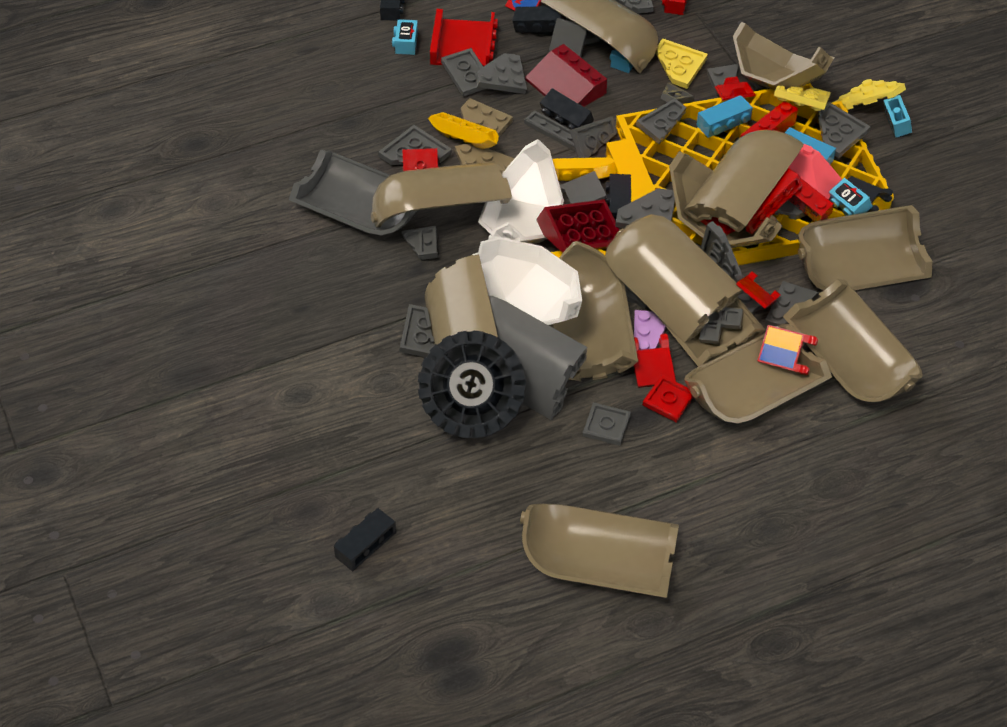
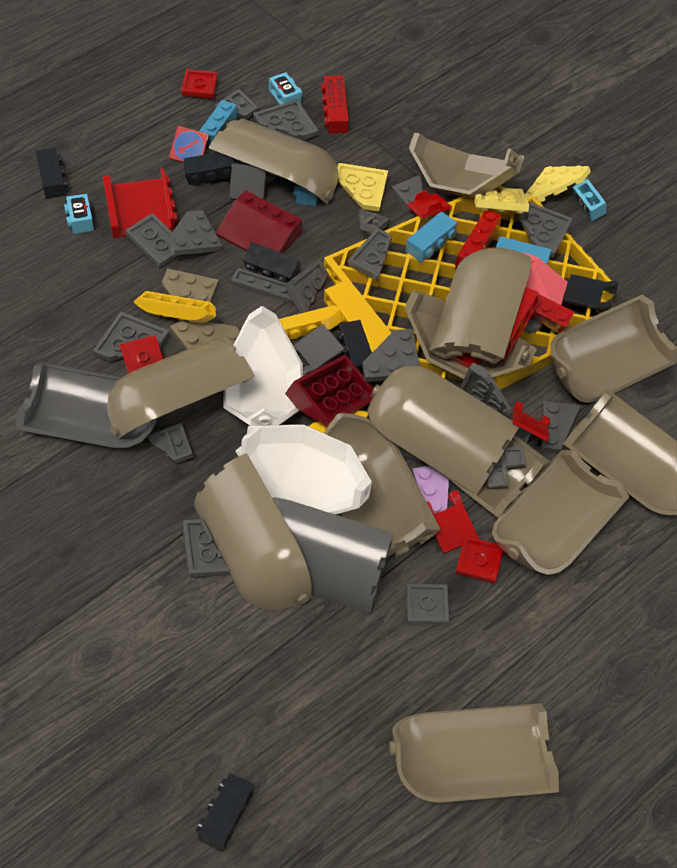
camera: 20 degrees left, 5 degrees up
black wheel [418,330,527,438] -> none
flag [757,325,818,375] -> none
medium azure brick [829,178,872,216] -> none

